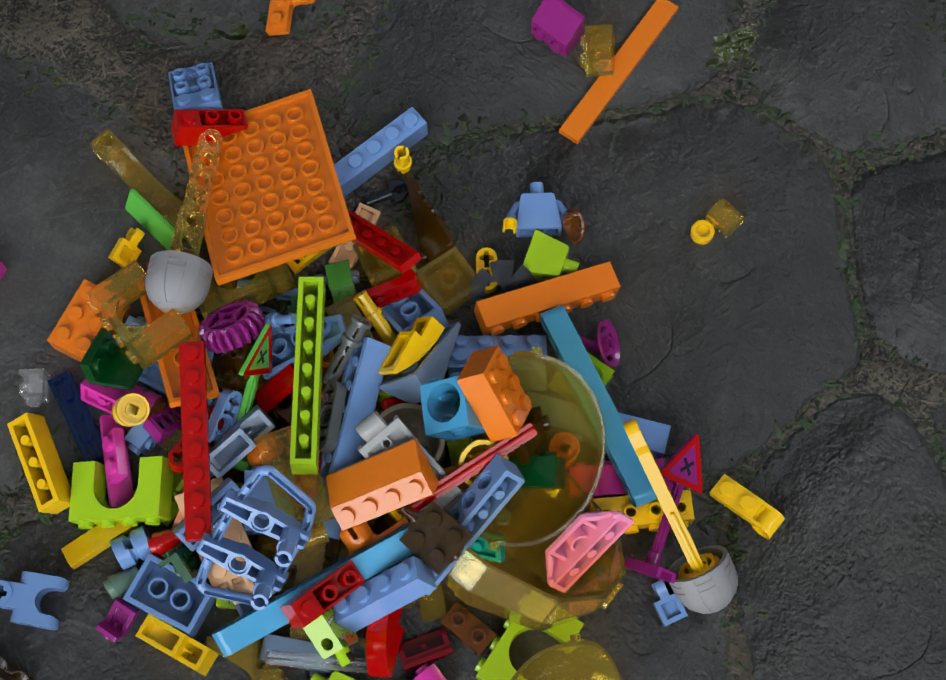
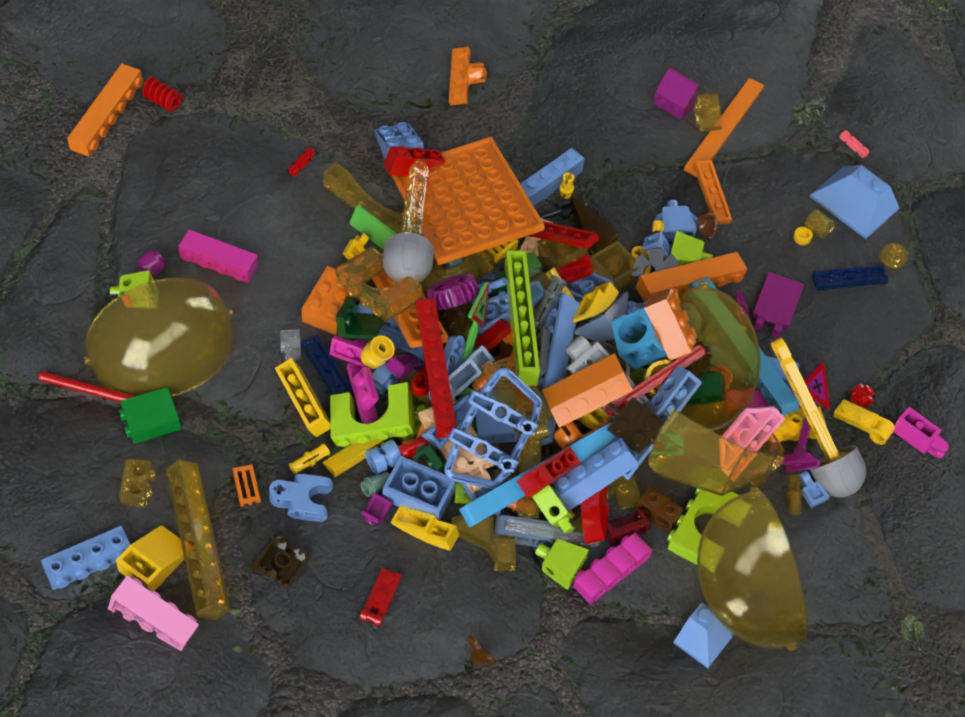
camera: 10 degrees left, 15 degrees down
none -> red axle [288,147,315,176]
none -> yellow pin [289,443,330,475]
none -> medium blue brick [642,231,672,261]
none -> orange tile [693,159,732,225]
none -> magenta tile [752,272,804,338]
none -> clear yellow axle [787,474,803,515]
none -> medium blue slope [810,165,899,239]
none -> clear blue tile [811,265,889,291]
none -> coral axle [840,130,870,158]
none -> red gear [849,384,875,408]
none -> clear yellow plate [880,243,908,269]
none -> dark pink hinge [893,407,949,459]

